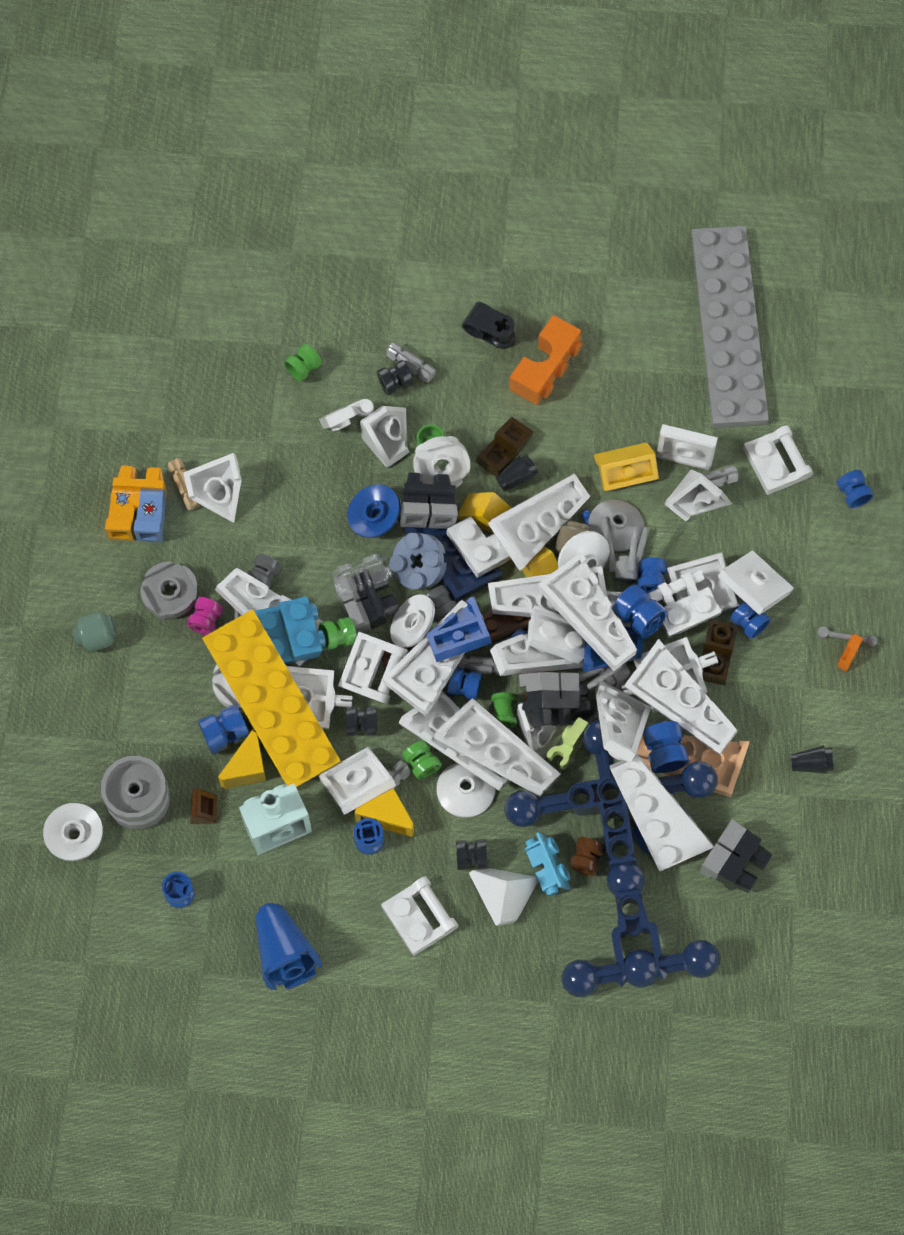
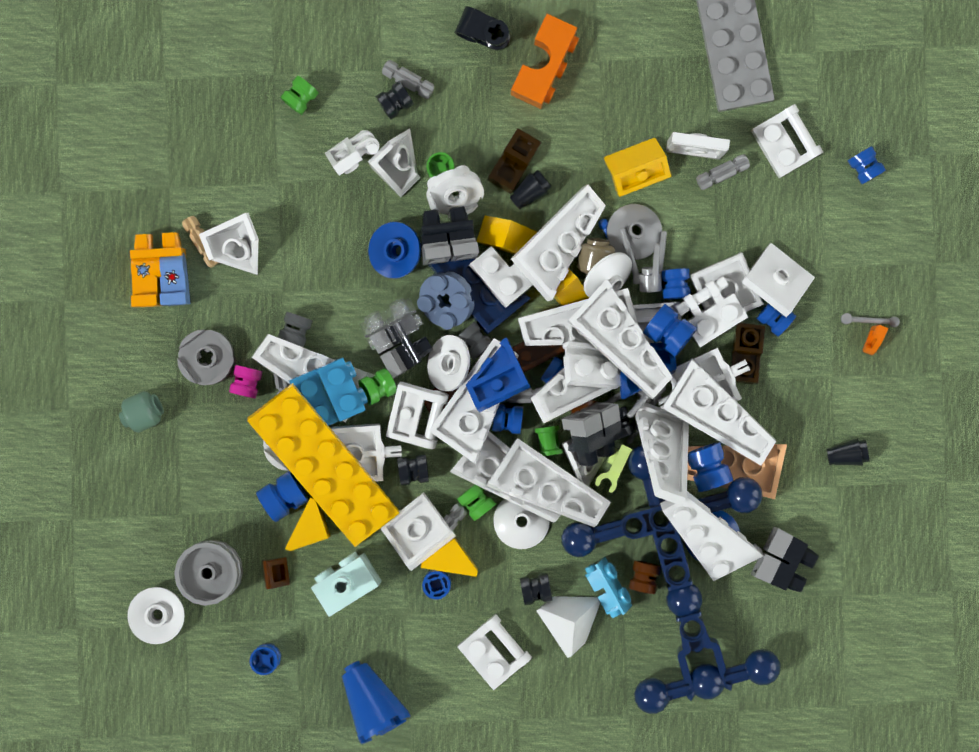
camera: 10 degrees left, 20 degrees up
white slope [665,470,732,522] -> none

